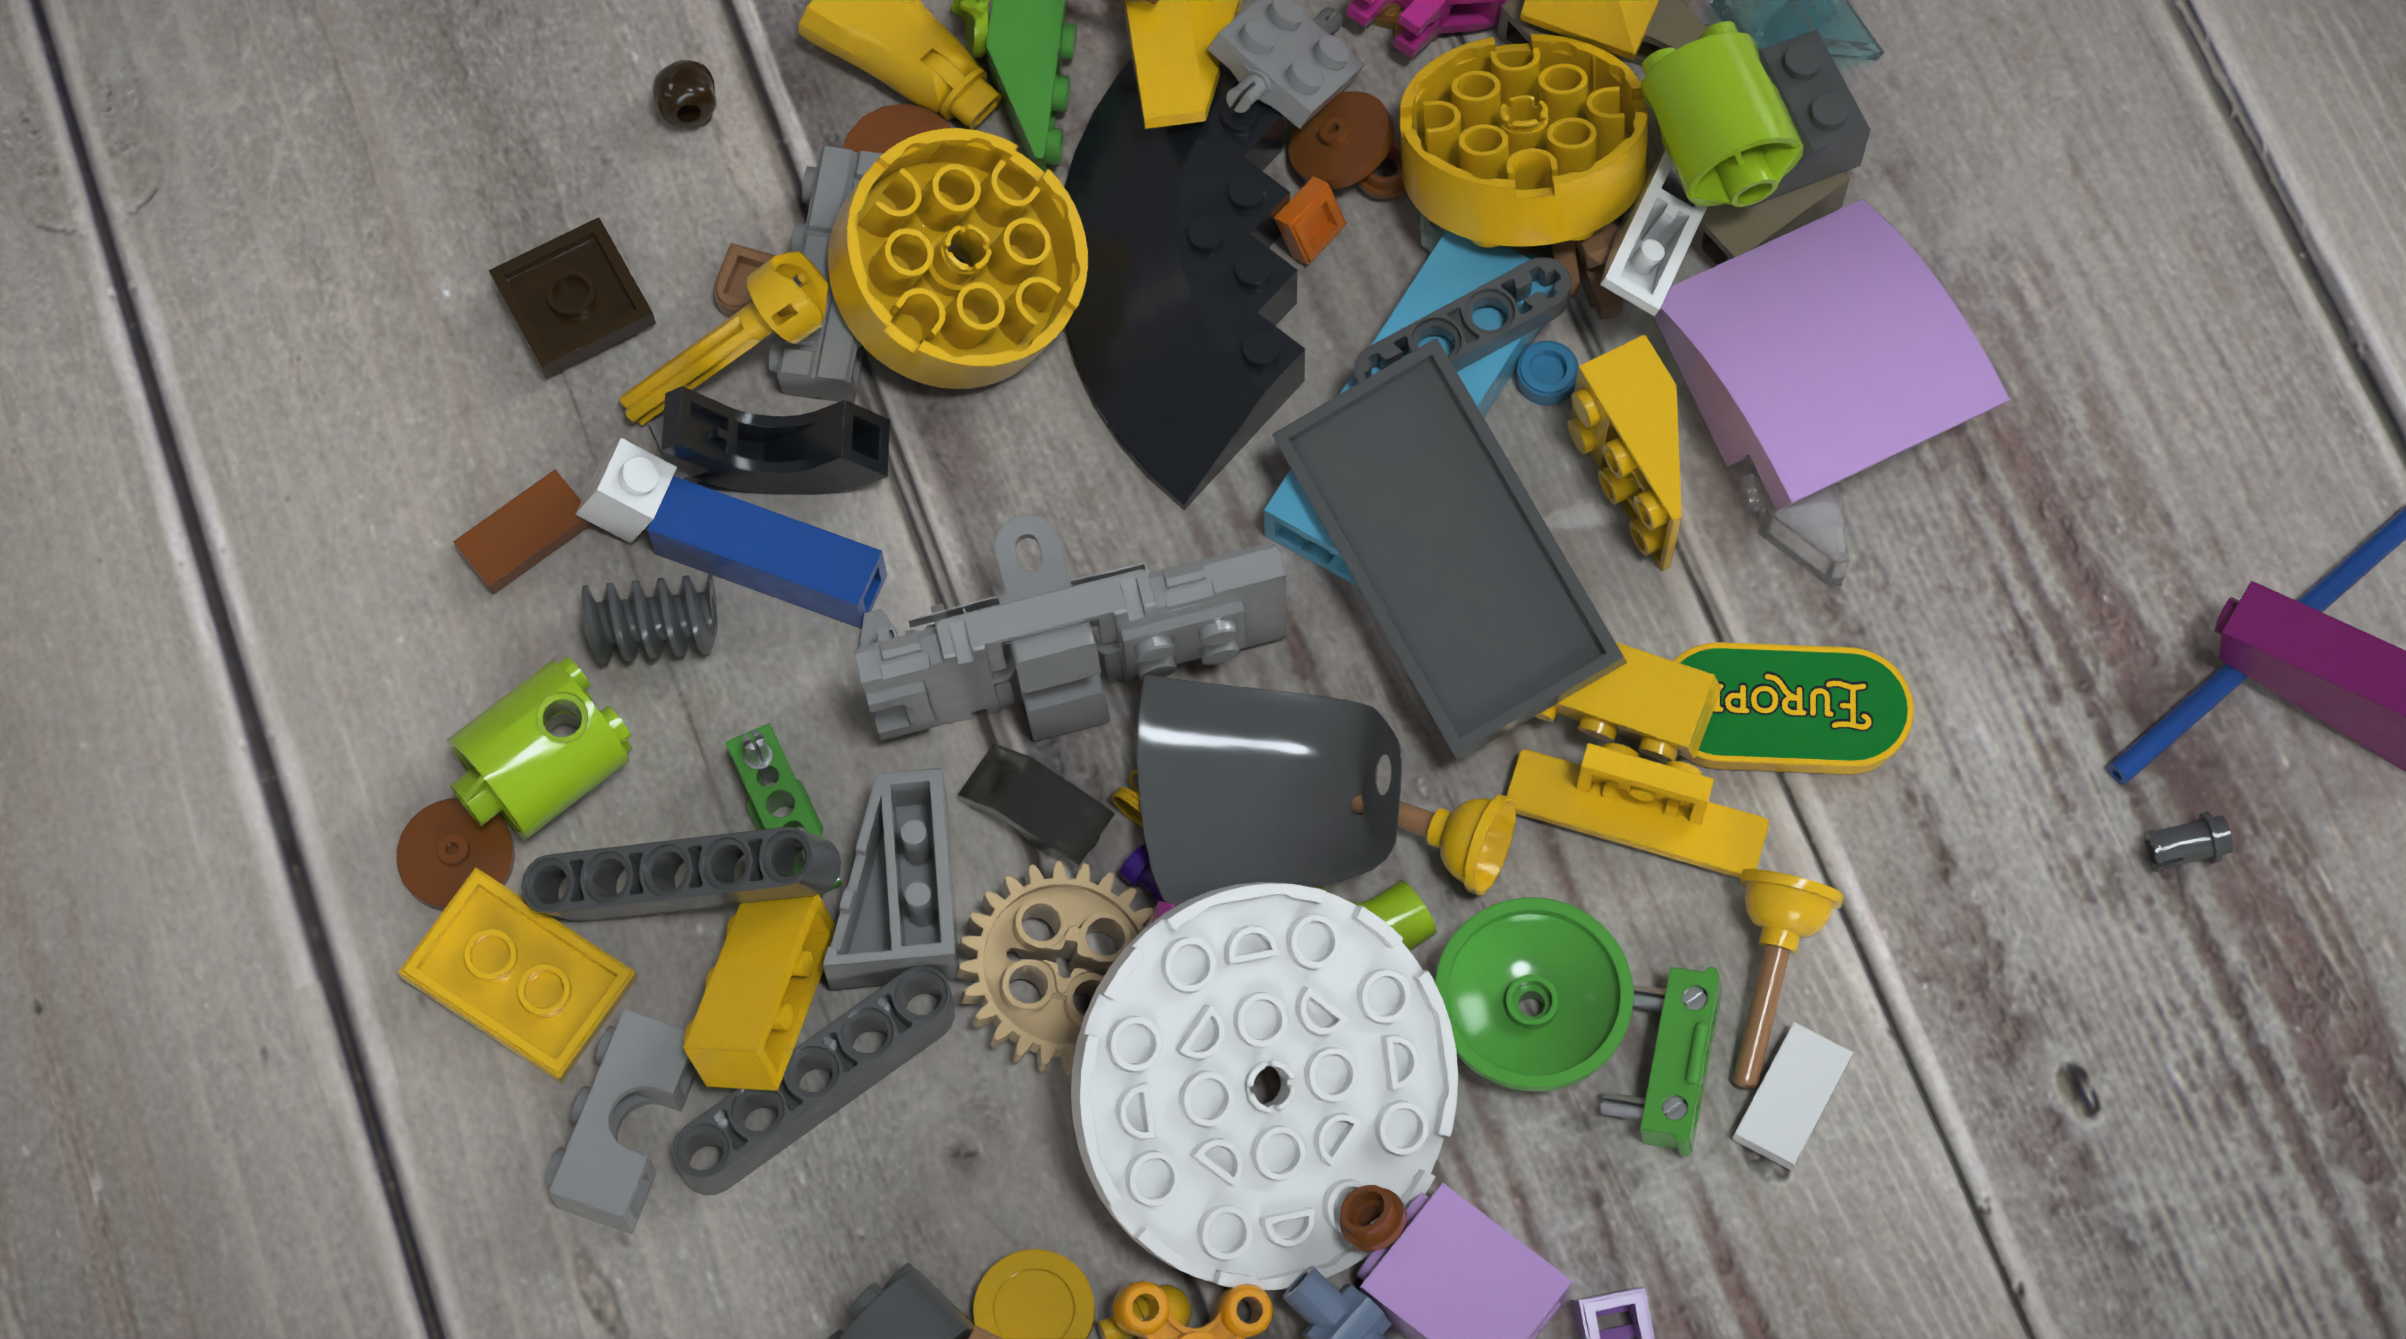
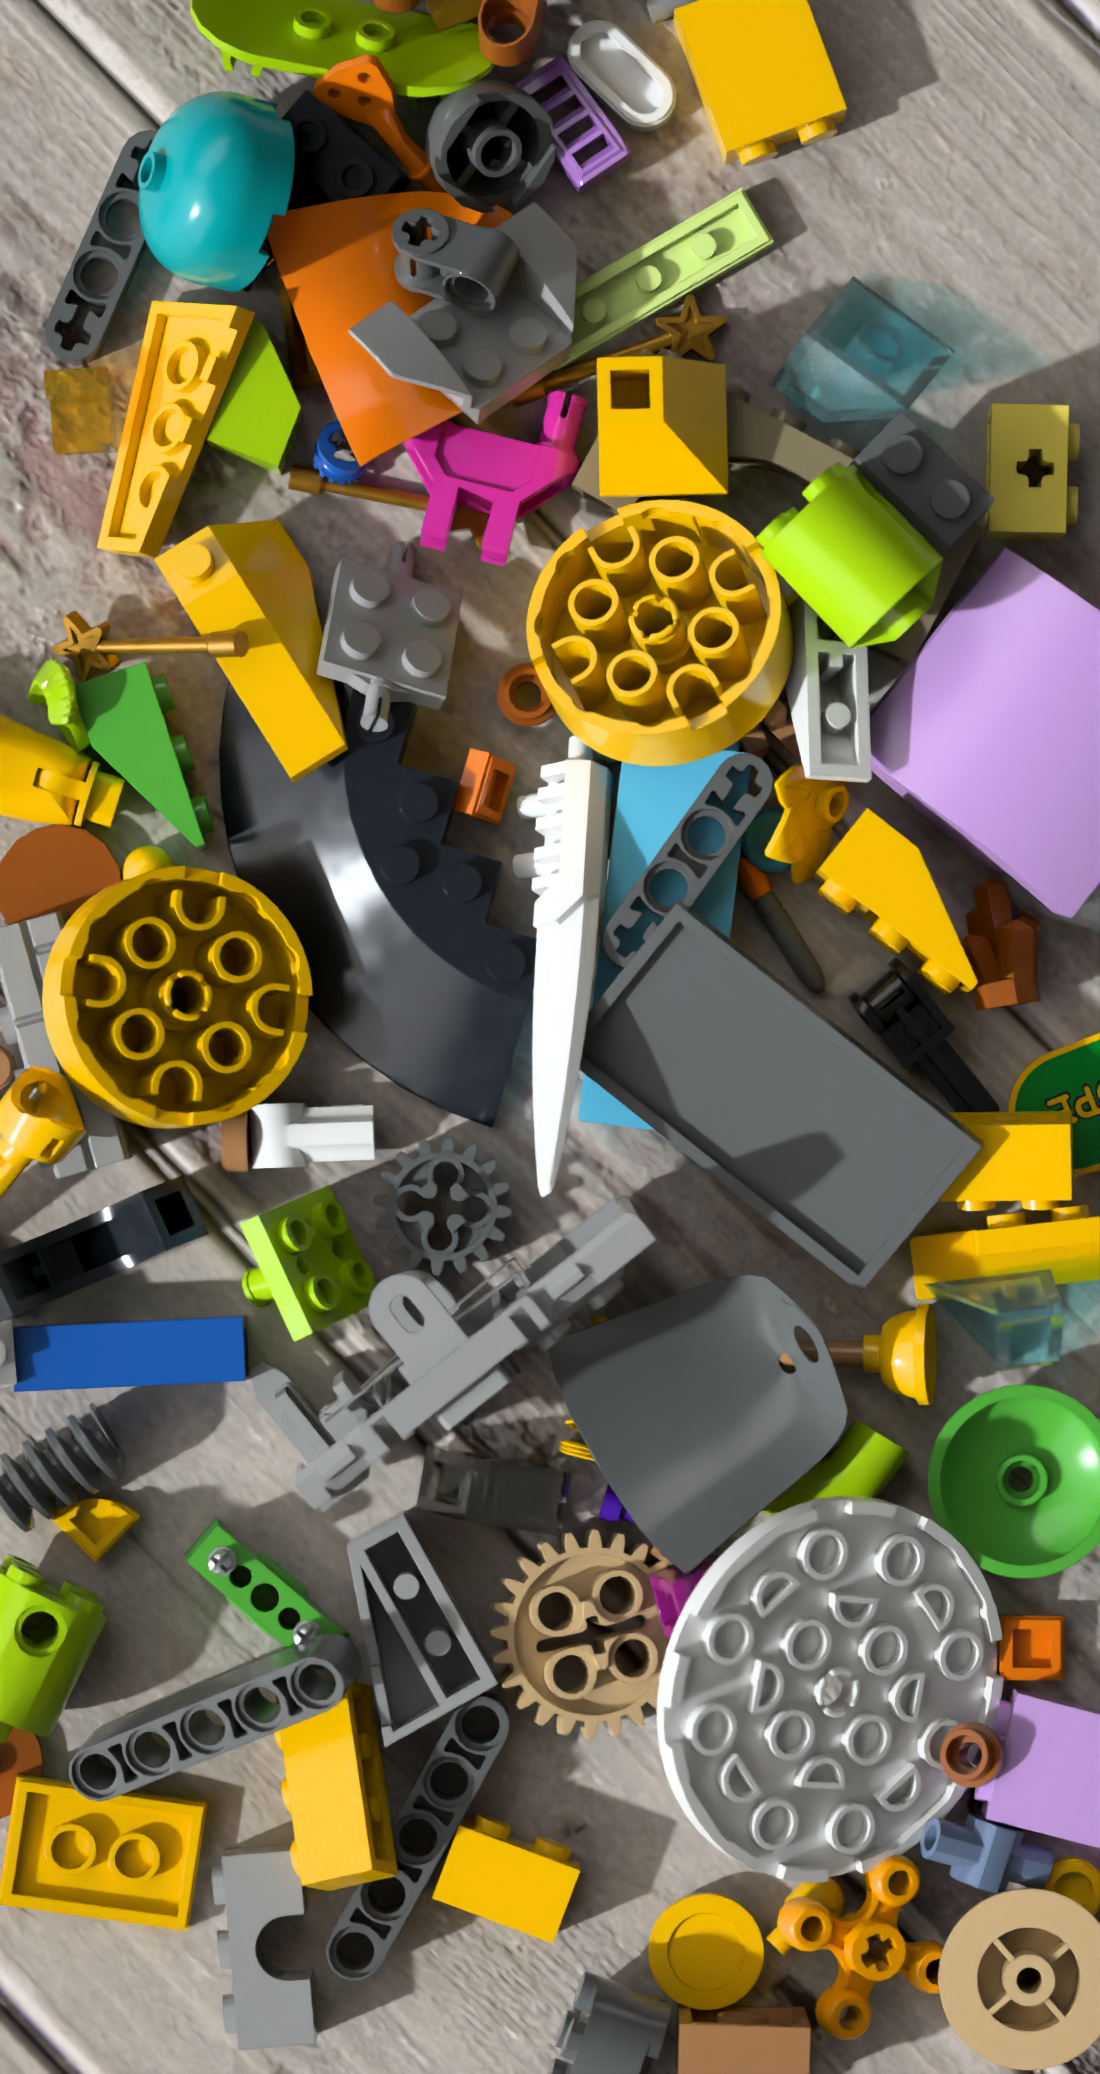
camera: 20 degrees left, 20 degrees up
dark orange piece [1288,91,1394,189] -> none
none -> yellow tile [51,1497,142,1563]
none -> medium nougat tile [221,1110,250,1172]
none -> lime plate [240,1185,376,1342]
none -> white piece [249,1103,375,1169]
none -> dark grey gear [373,1137,512,1276]
none -> yellow brick [432,1813,580,1943]
none -> white piece [513,735,613,1197]
none -> dark grey piece [737,857,825,994]
none -> yellow plate [765,764,849,885]
none -> black connector [846,957,1000,1112]
none -> clear light blue slope [924,1269,1064,1371]
none -> dark orange rock [961,878,1041,1011]
none -> light yellow brick [984,403,1080,541]
none -> orange tile [998,1614,1064,1681]

